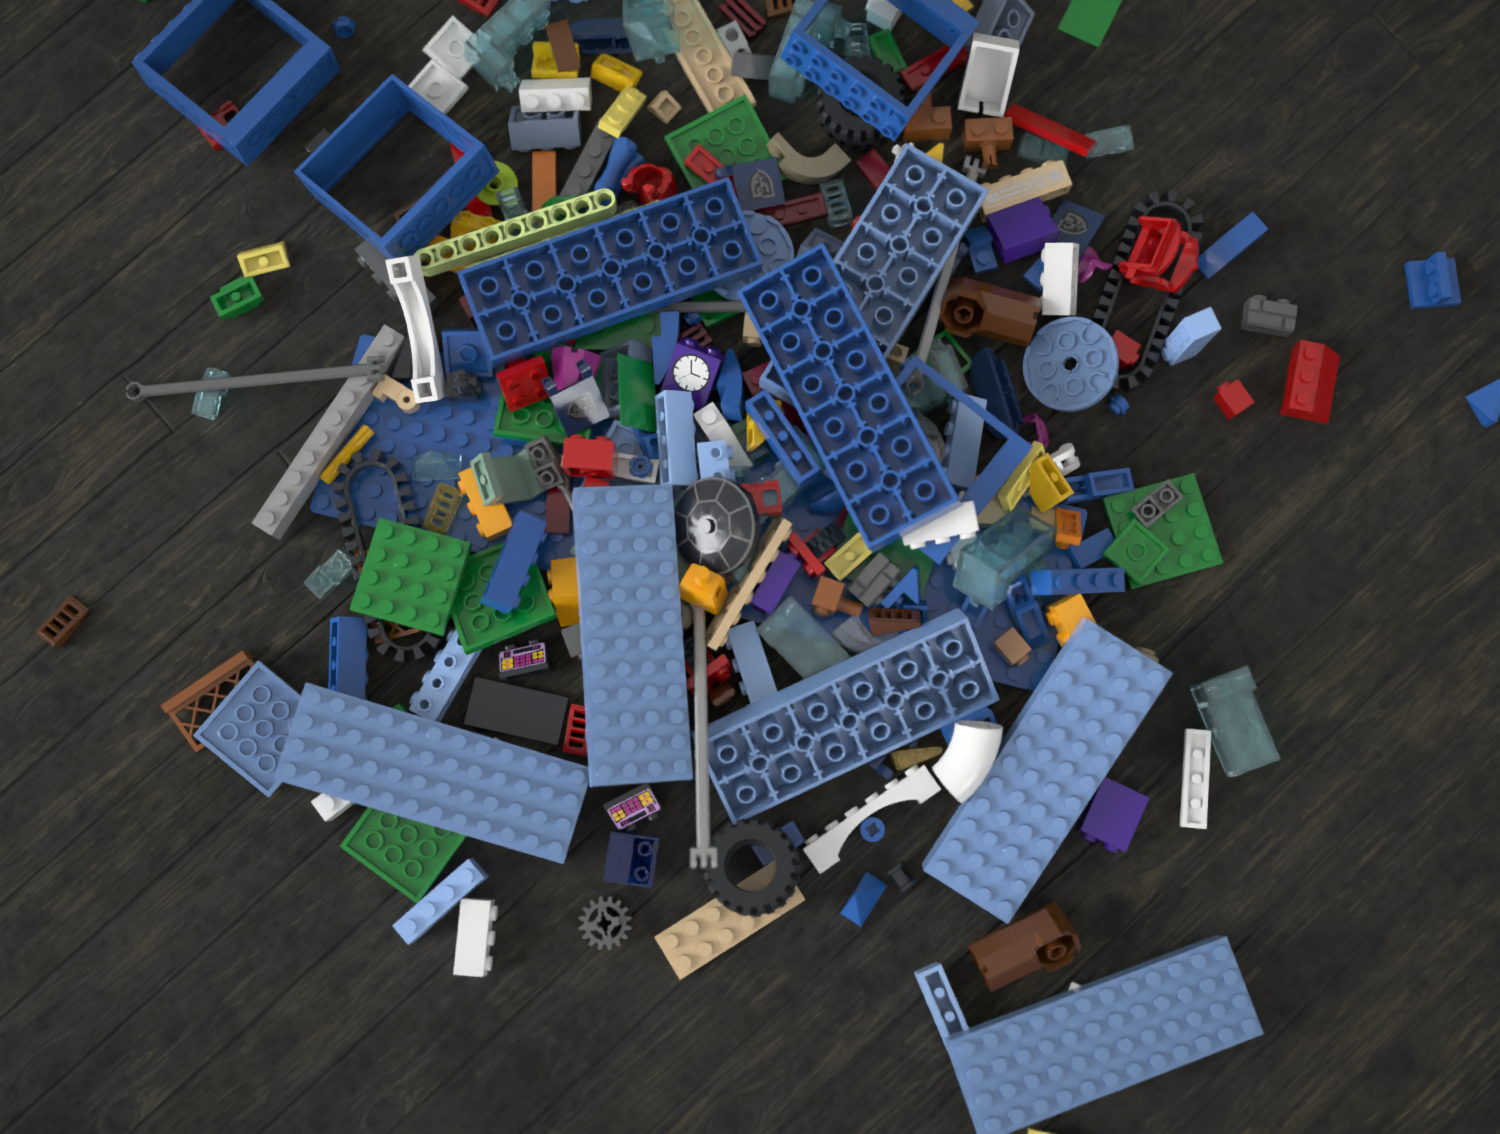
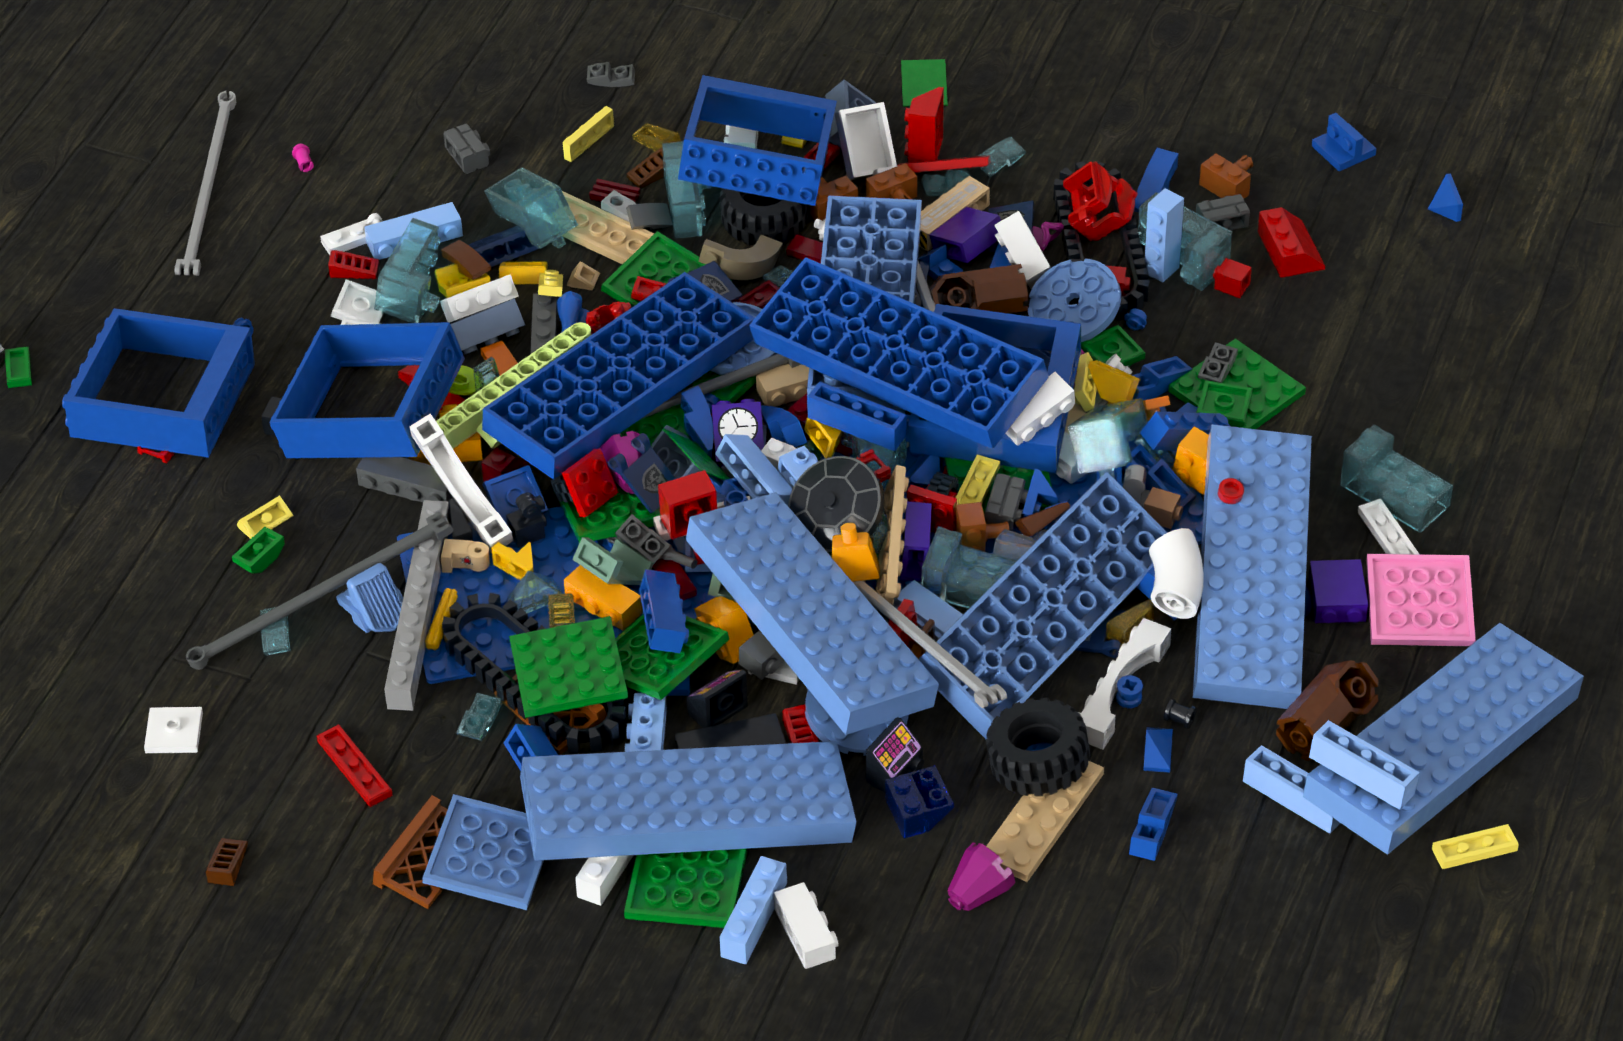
camera: 30 degrees left, 35 degrees down
dark grey gear [579,896,632,950] -> none
none -> white plate [144,707,203,753]
none -> red tile [316,724,393,807]
none -> medium blue piece [336,563,403,633]
none -> yellow slope [491,542,535,587]
none -> red slope [905,87,944,162]
none -> magenta cone [947,843,1016,911]
none -> green tile [1081,325,1145,366]
none -> light grey leg [1123,465,1149,508]
none -> blue slope [1129,788,1177,861]
none -> clear light blue hinge [1138,192,1232,291]
none -> dark orange brick [1199,154,1253,199]
none -> red tile [1218,478,1244,504]
none -> light blue brick [1309,720,1420,810]
none -> bright pink plate [1366,554,1476,646]

